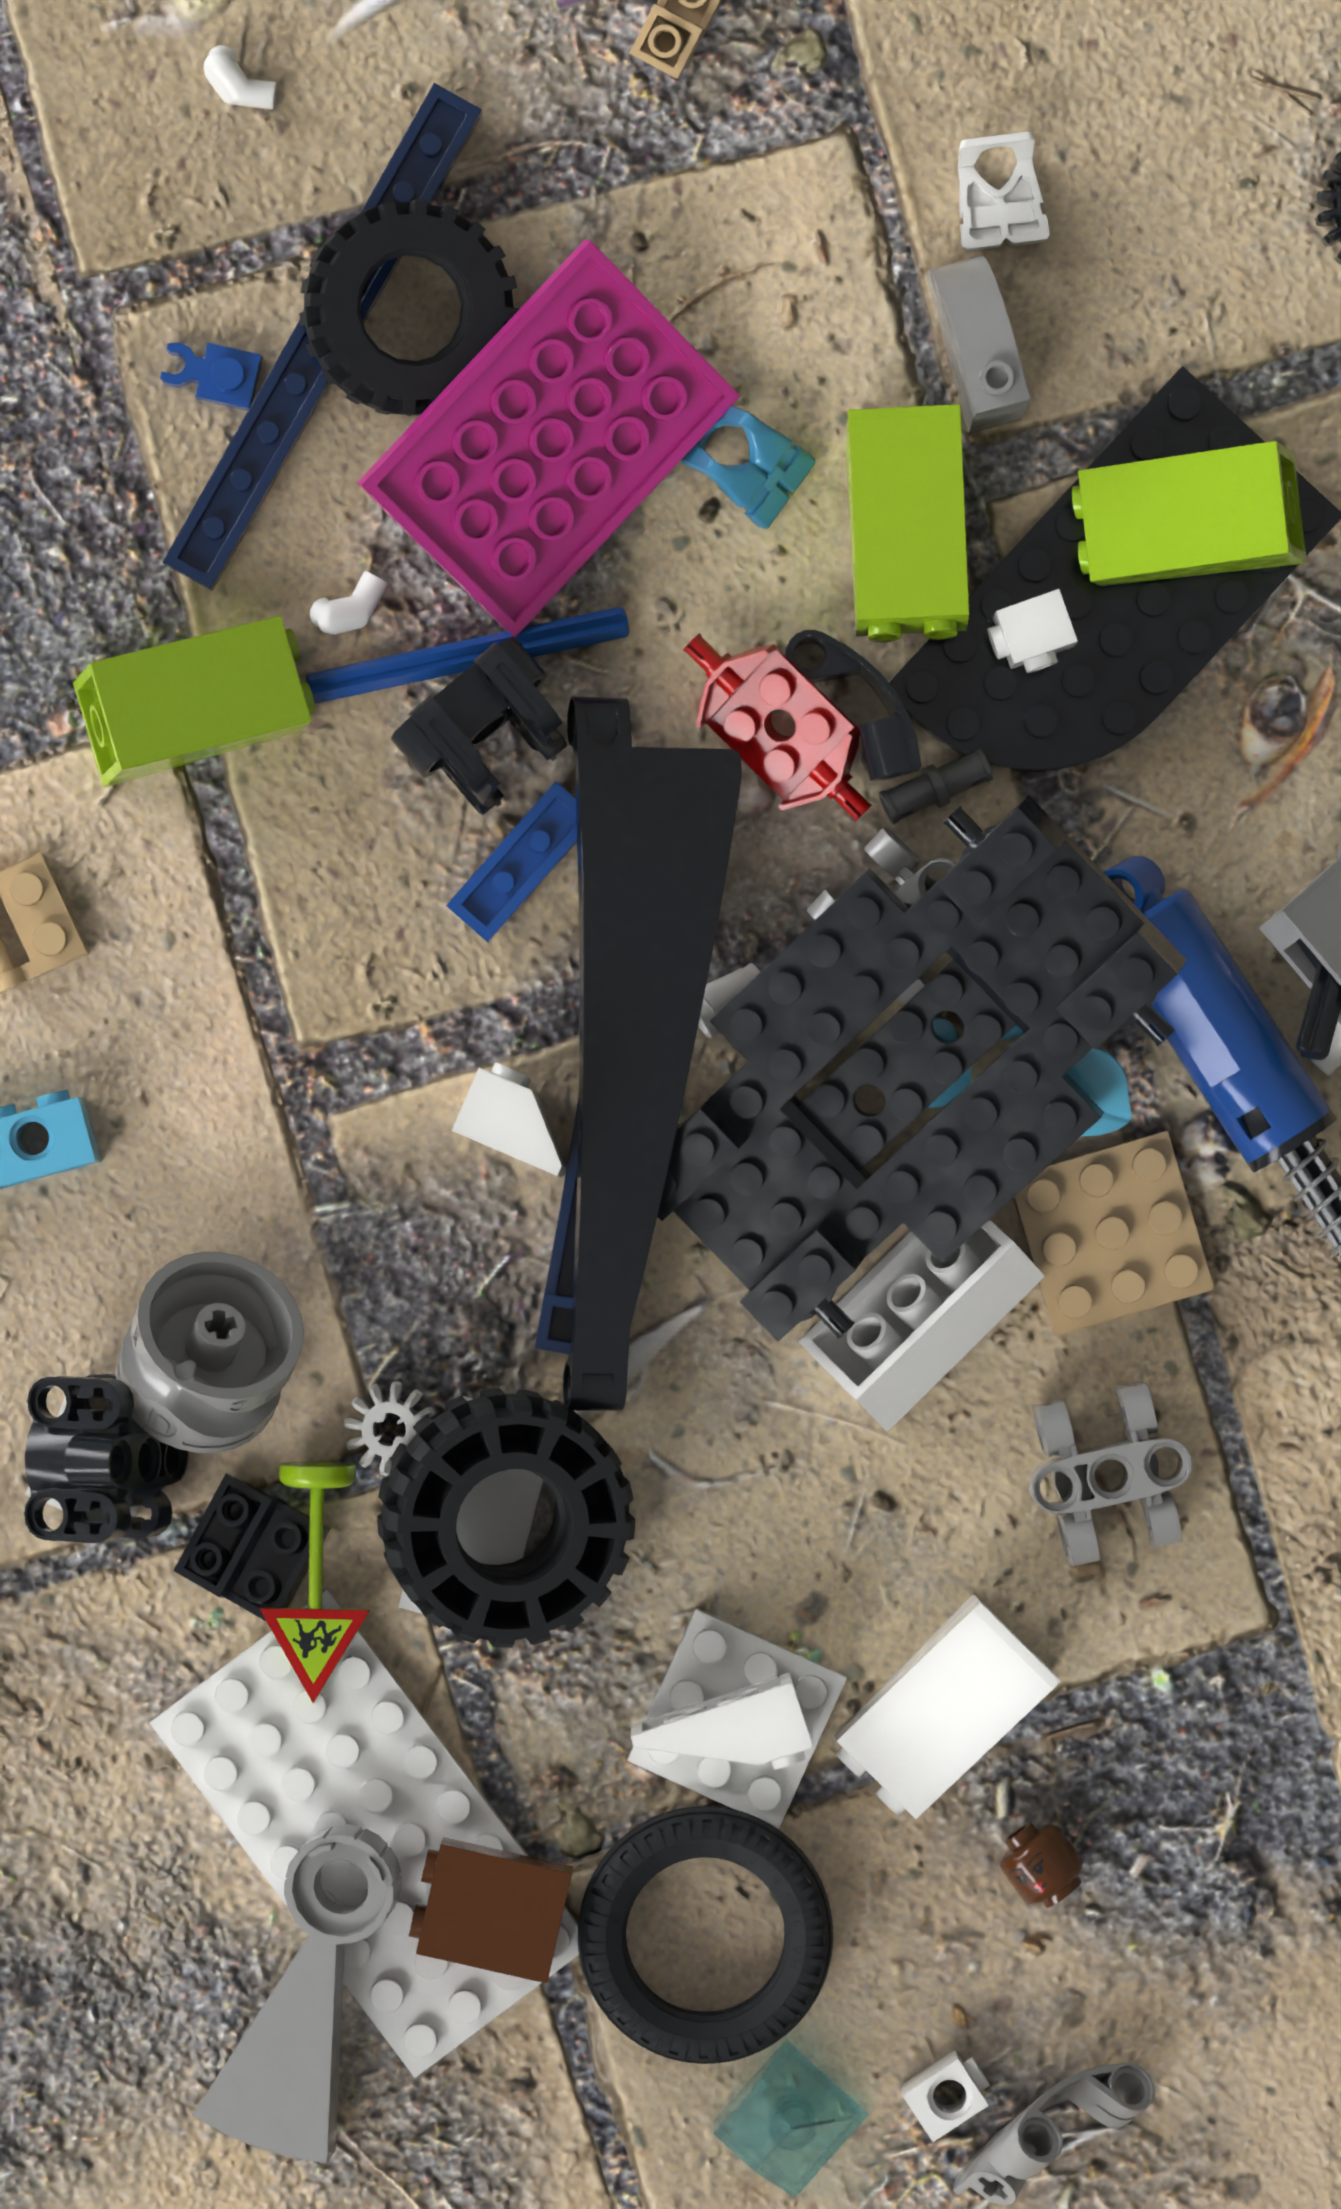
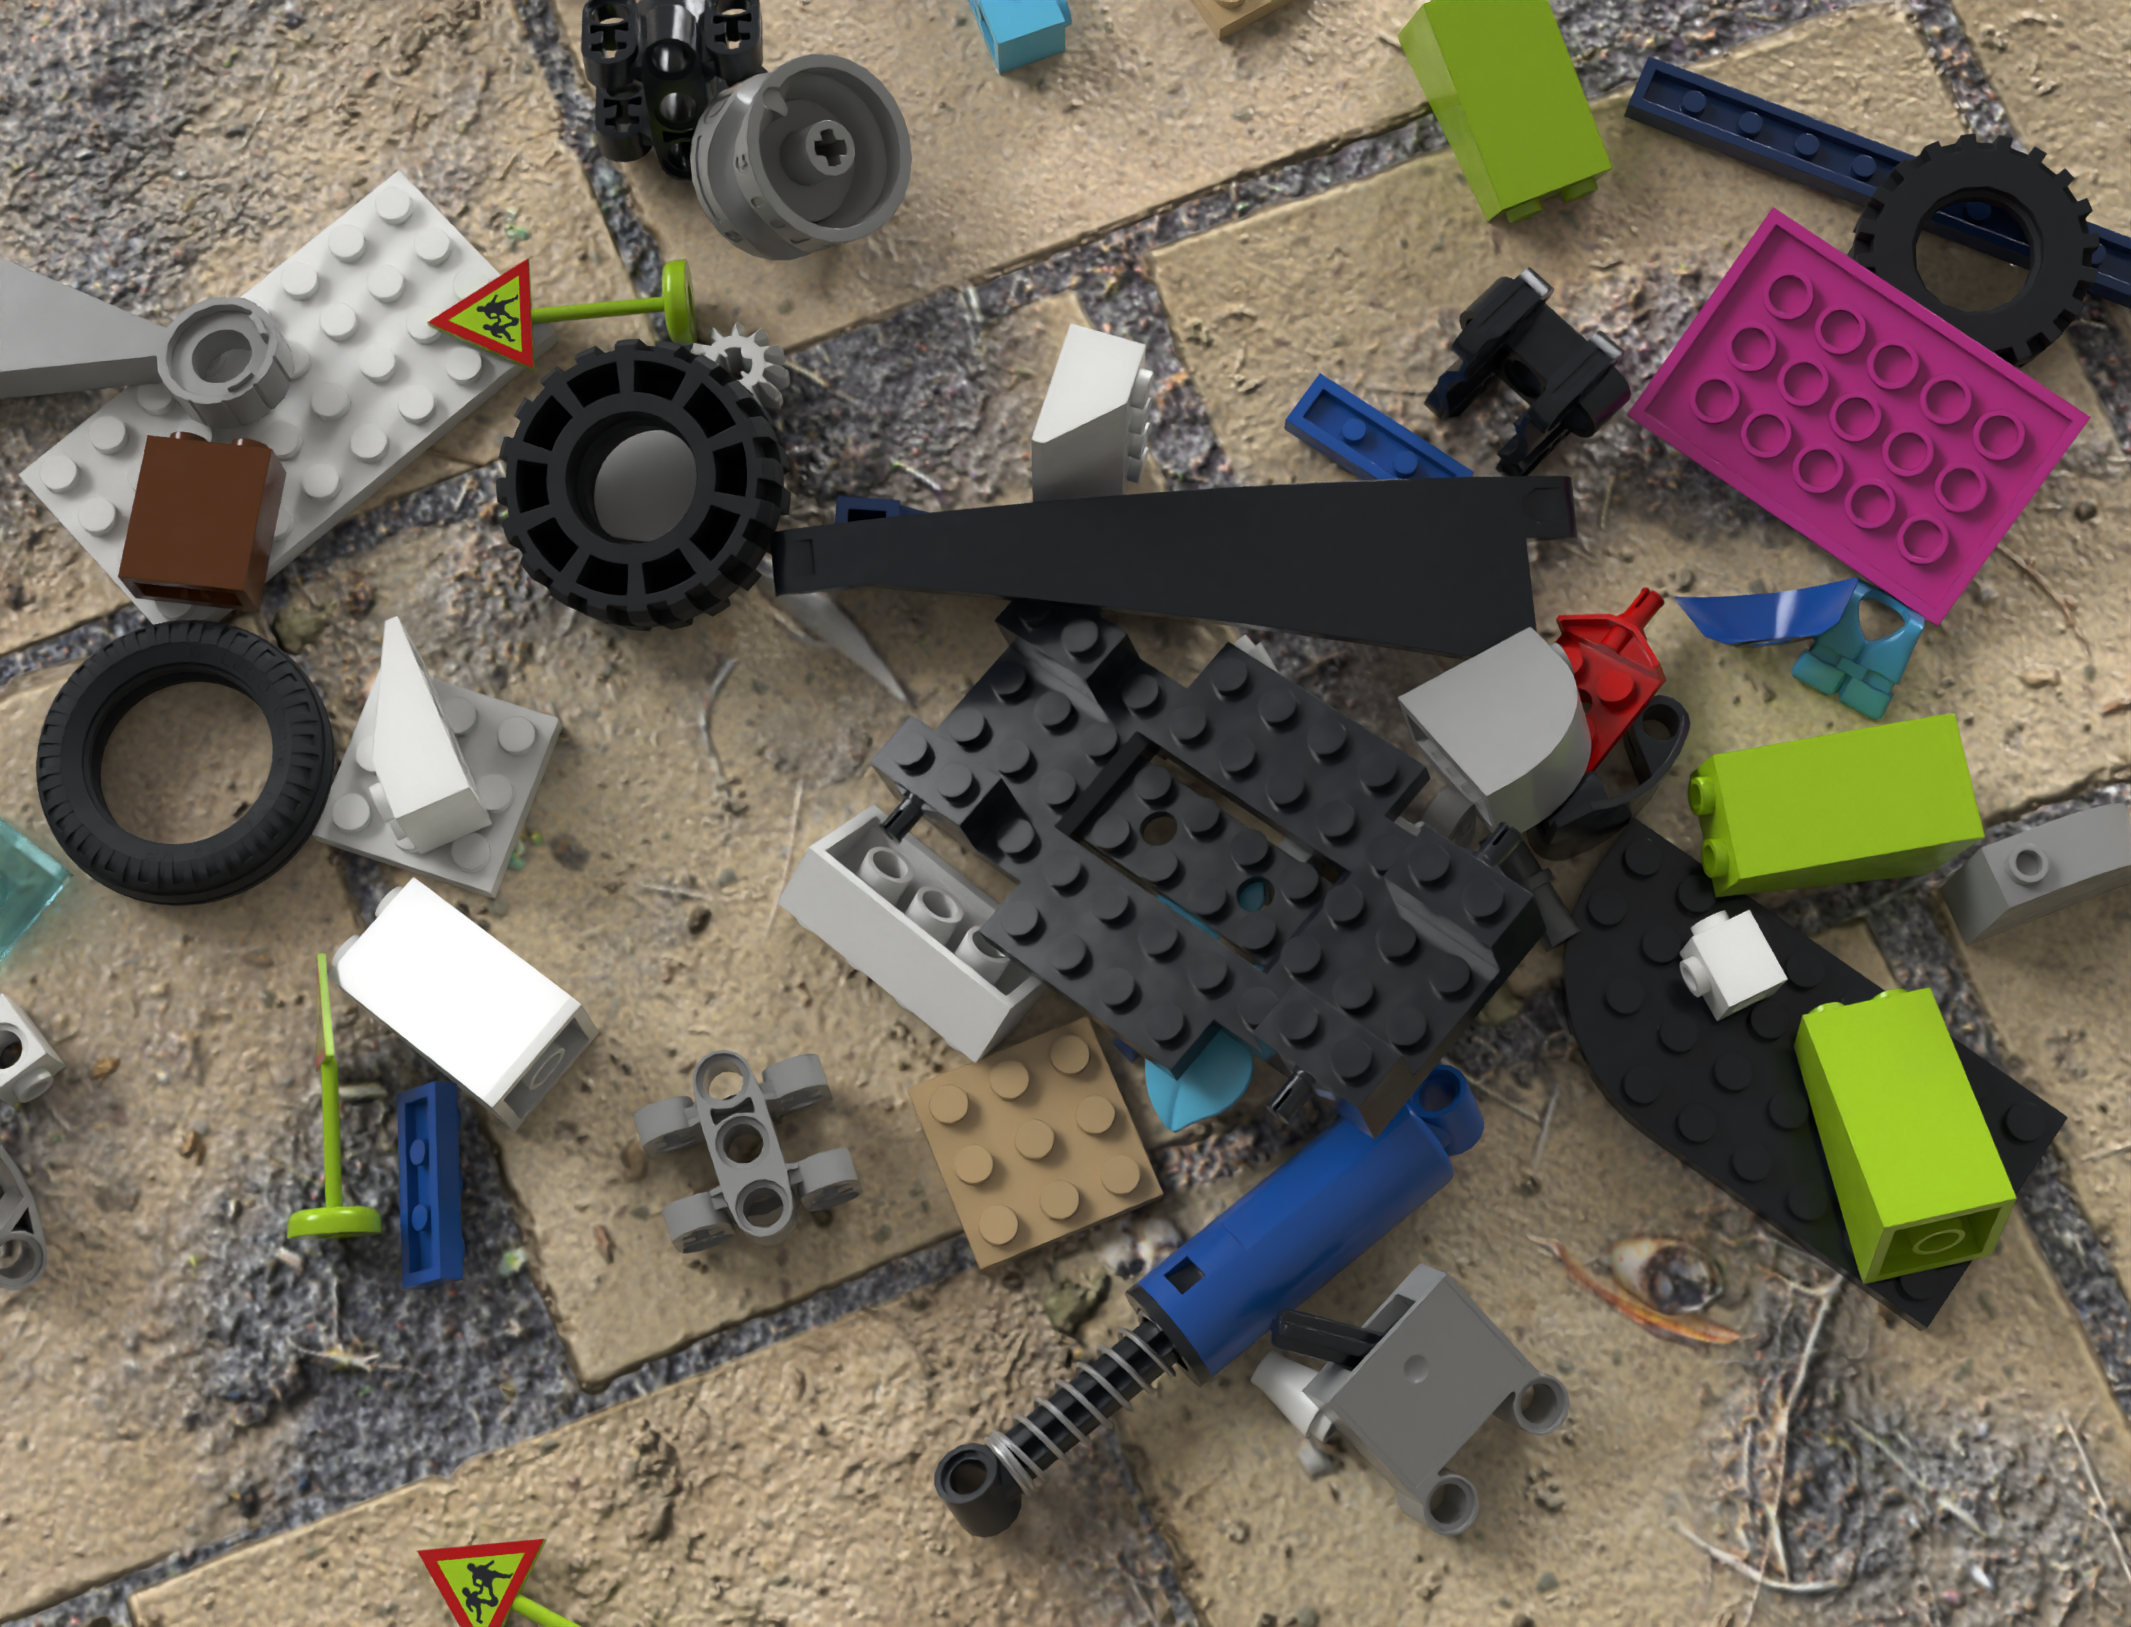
camera: 85 degrees right, 15 degrees down
blue plate [160,343,263,411] -> none
black slope [173,1473,331,1622] -> none
blue axle [305,607,630,703] -> none
white arm [310,571,388,635] -> none
reddish brown head [1000,1822,1083,1908] -> none
none -> lime piece [287,953,382,1240]
none -> blue plate [397,1081,465,1290]
none -> light grey brick [1398,626,1591,833]
none -> blue piece [1675,577,1858,648]

